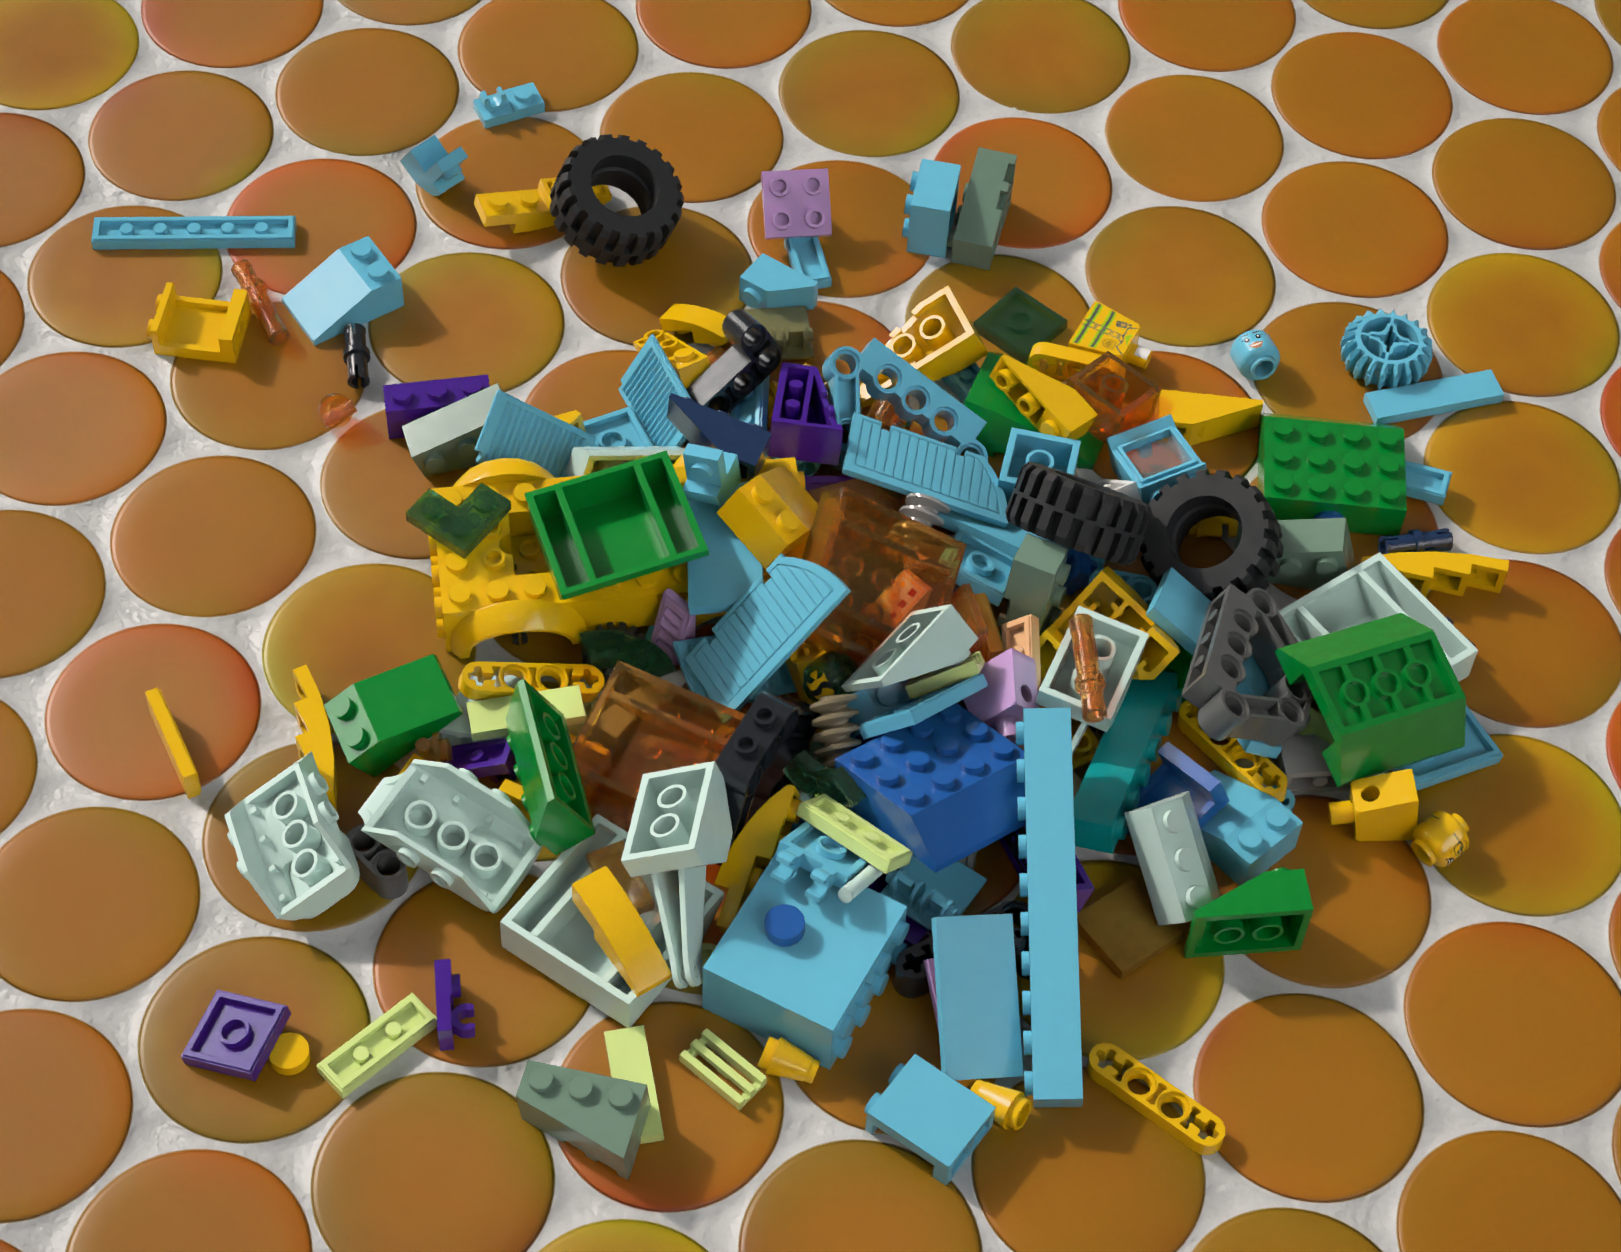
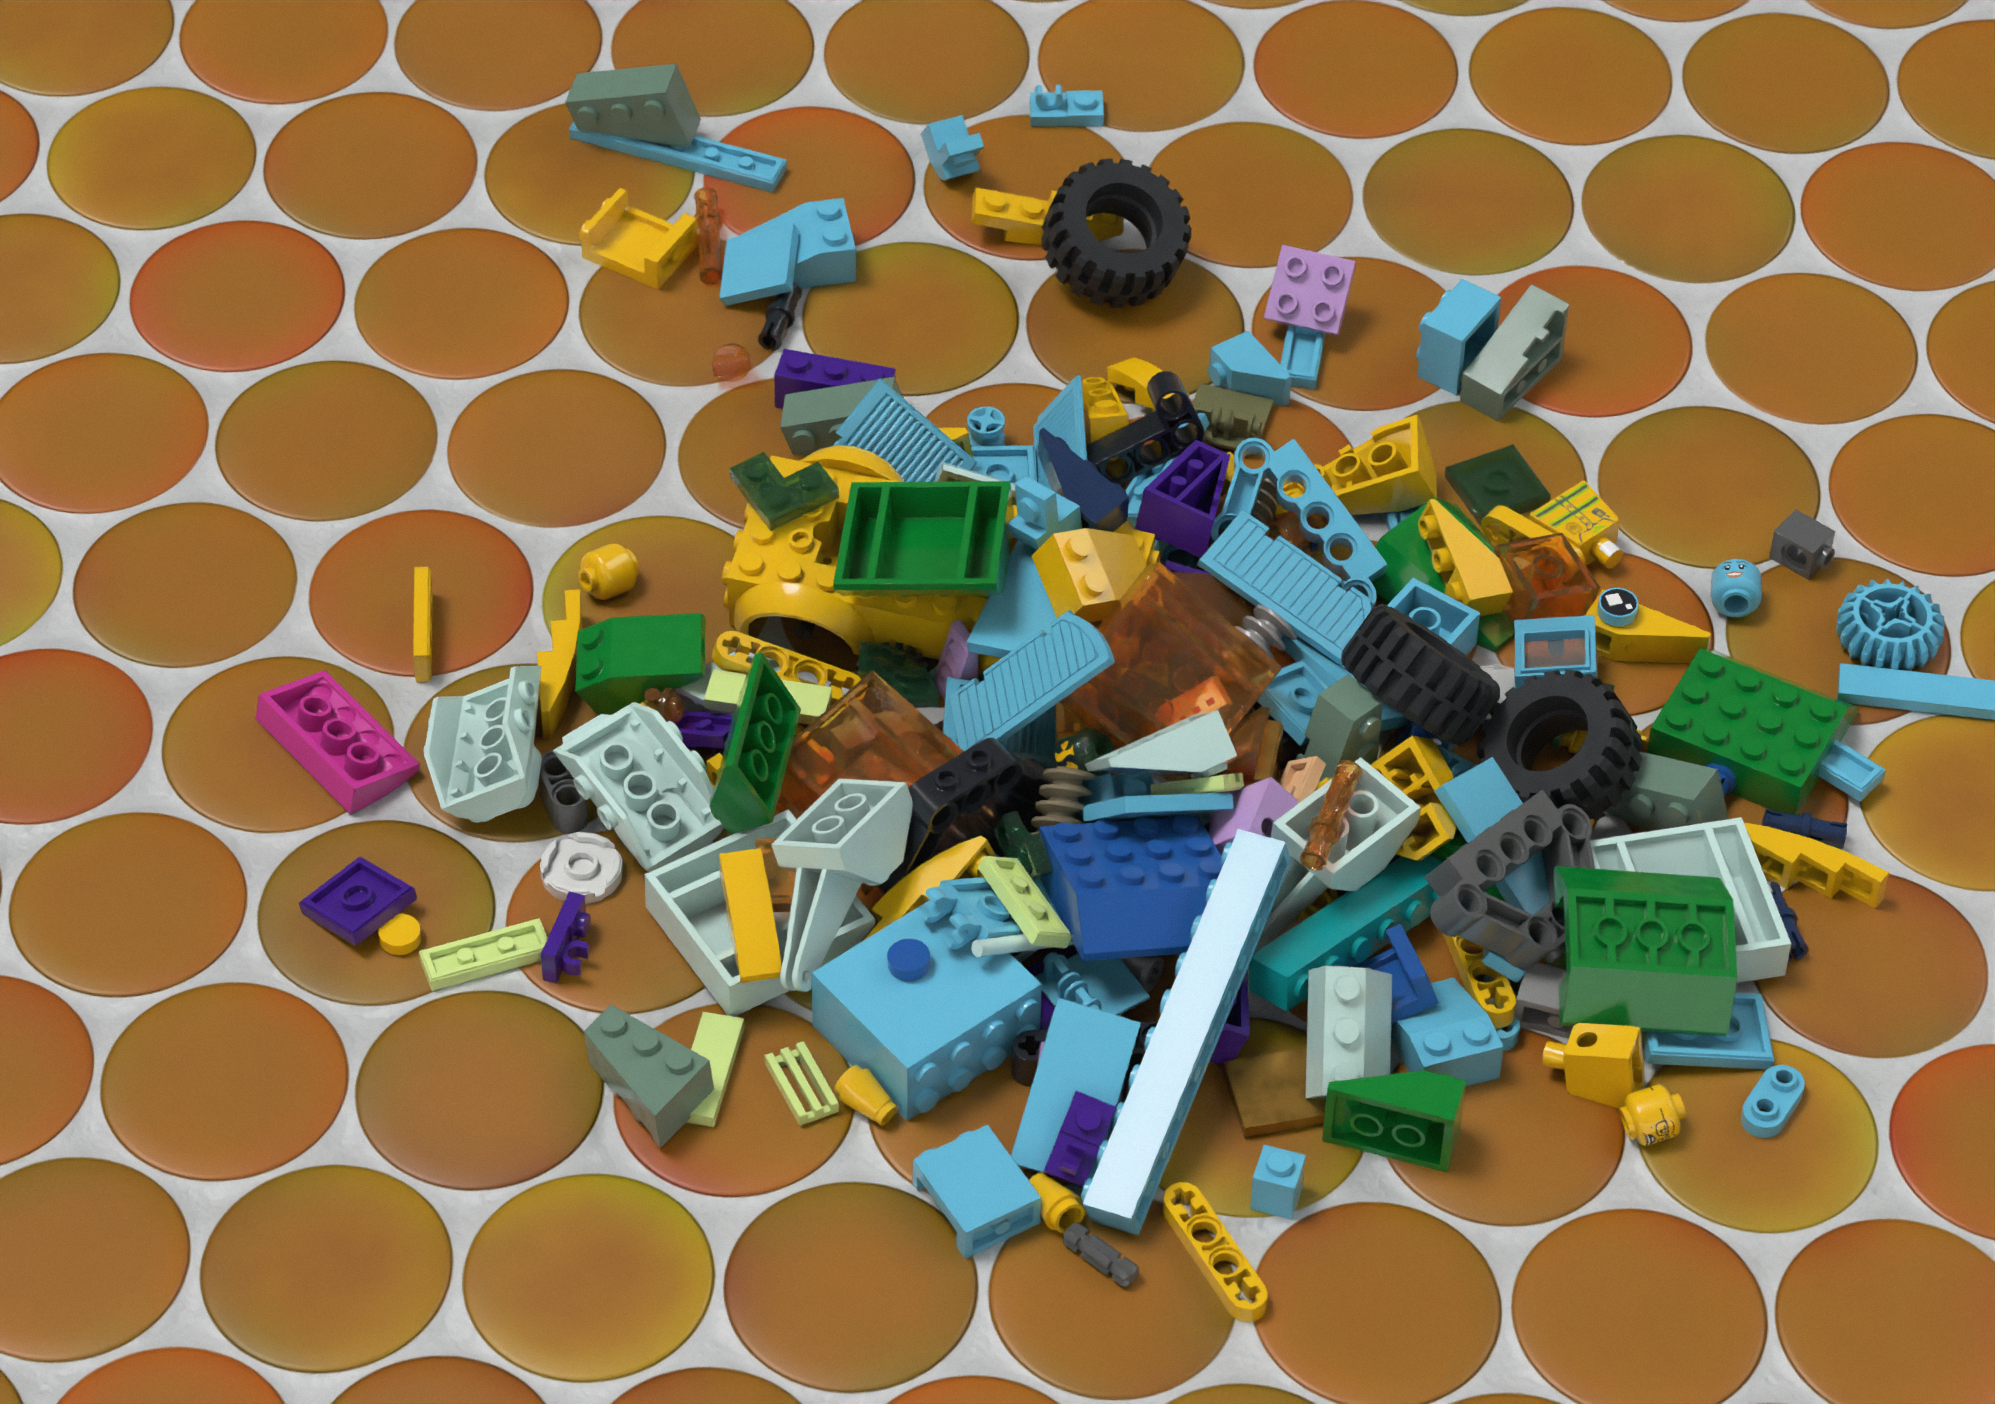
camera: 25 degrees right, 5 degrees down
none -> dark pink slope [255,670,420,814]
none -> white tile [540,832,623,904]
none -> sand green wedge [565,64,701,148]
none -> yellow head [578,543,639,600]
none -> medium azure tile [719,224,799,306]
none -> medium azure wheel [967,406,1005,446]
none -> dark purple plate [1043,1091,1116,1189]
none -> dark grey axle [1063,1222,1139,1287]
none -> medium azure brick [1250,1145,1306,1220]
none -> tile [1597,588,1639,627]
none -> medium azure plate [1741,1065,1805,1138]
none -> dark grey brick [1769,509,1835,580]

